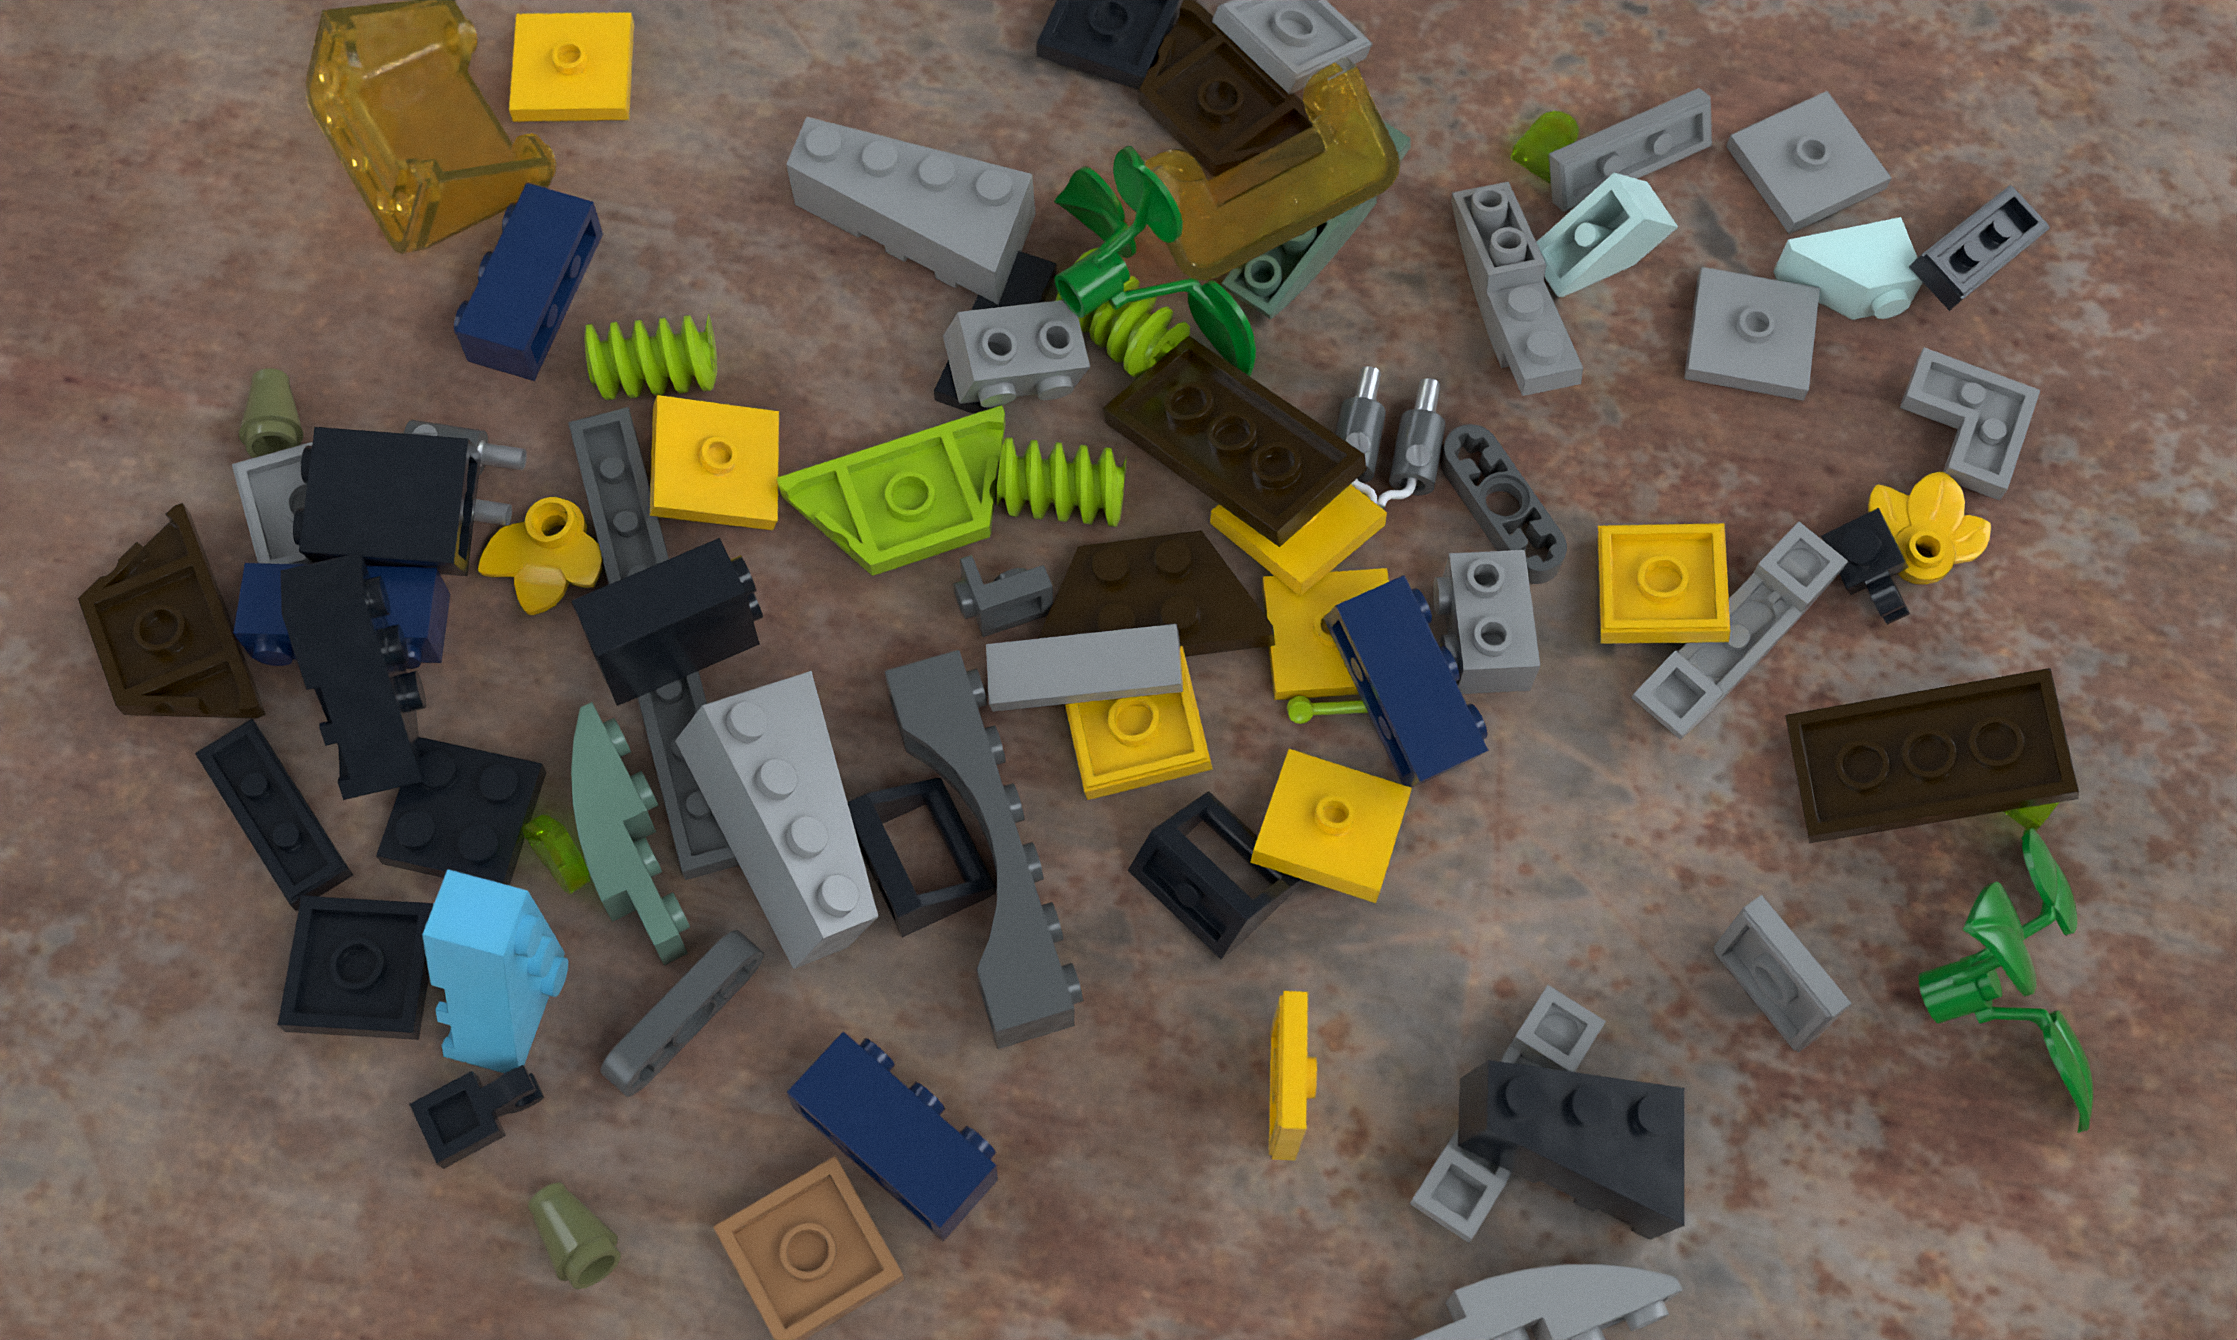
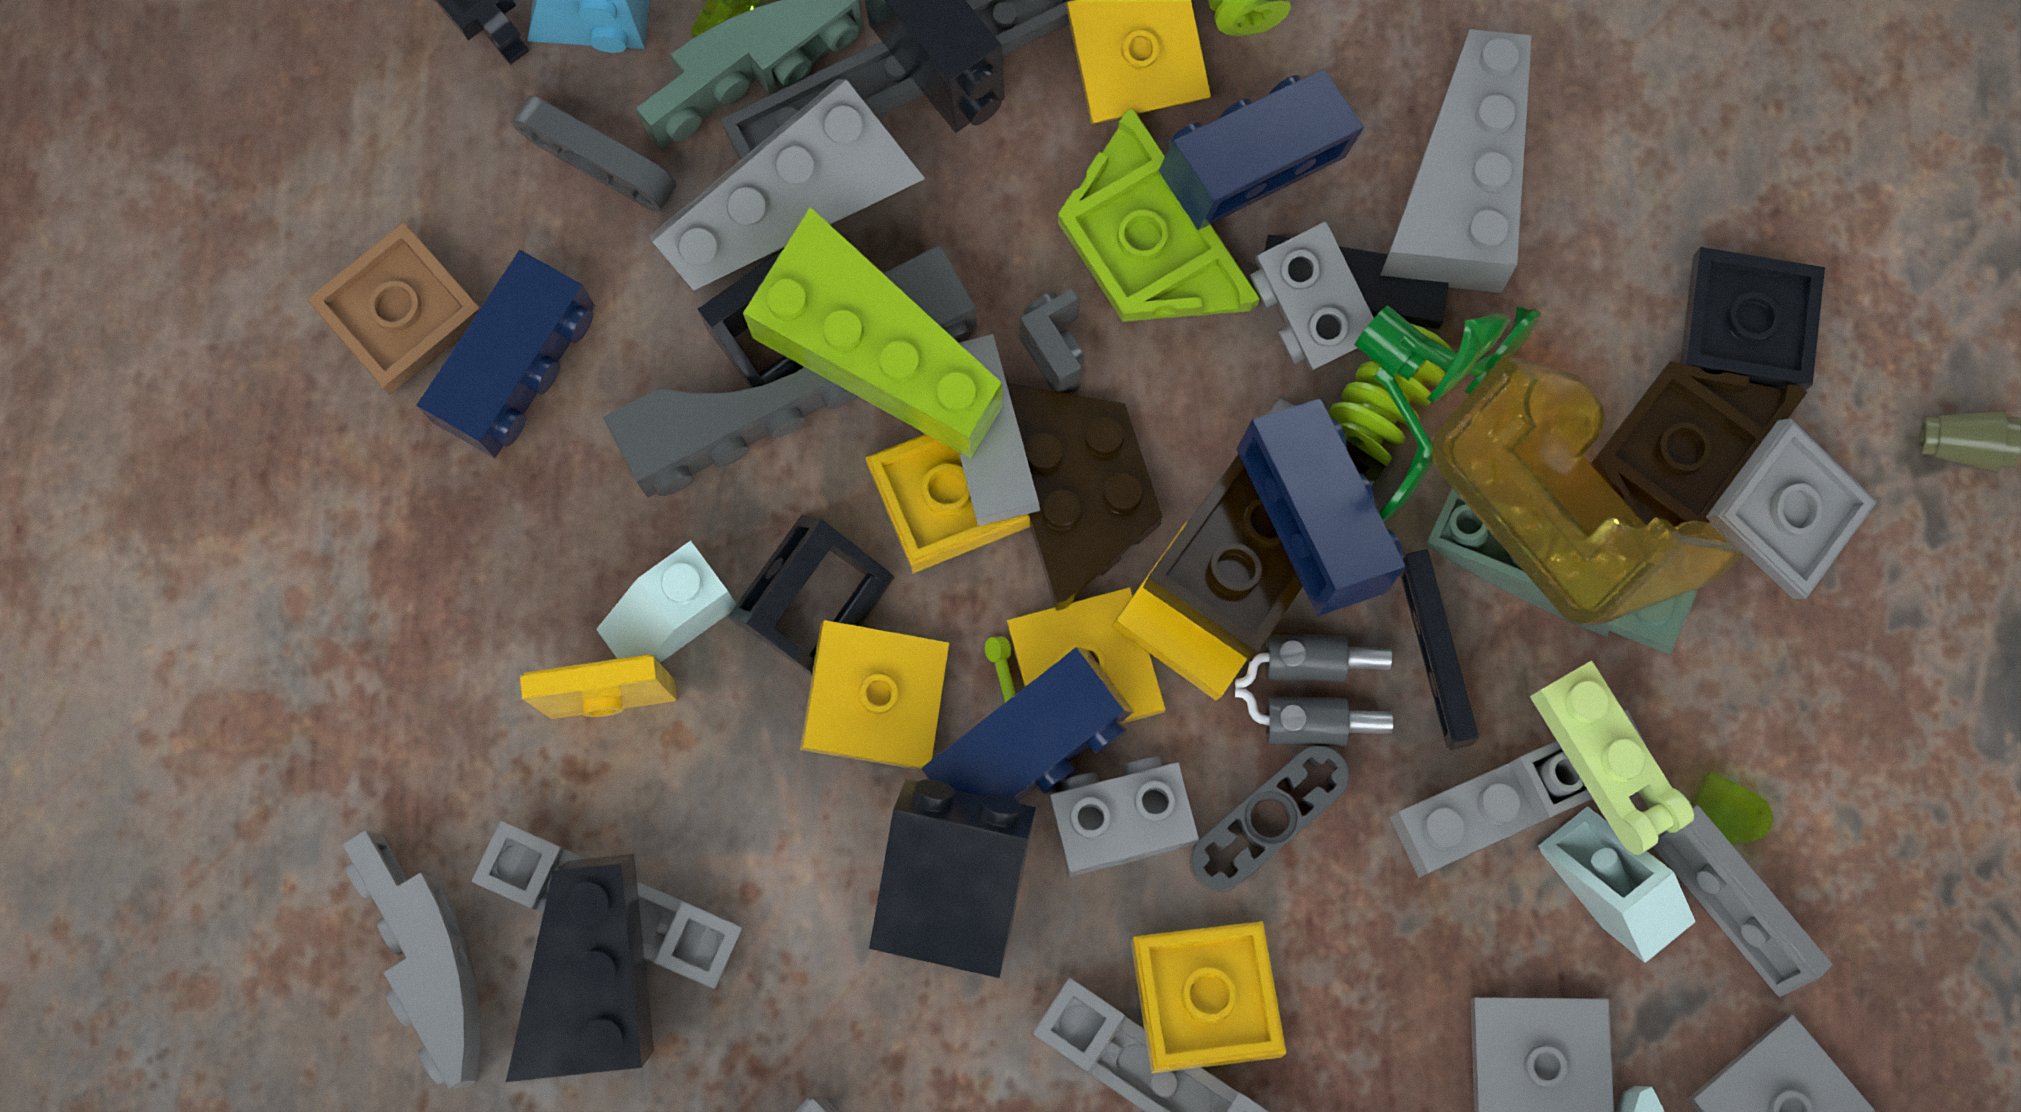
camera: 85 degrees right, 10 degrees up
olive cone [528,1182,621,1289] -> none
lime piece [997,437,1127,527] -> none
none -> light aqua slope [596,540,737,663]
none -> lime wedge [743,207,1003,459]
none -> black brick [869,779,1036,978]
none -> dark blue brick [1159,69,1364,230]
none -> dark blue brick [1236,398,1406,616]
none -> black tile [1400,549,1479,750]
none -> yellowish green plate [1530,660,1694,855]

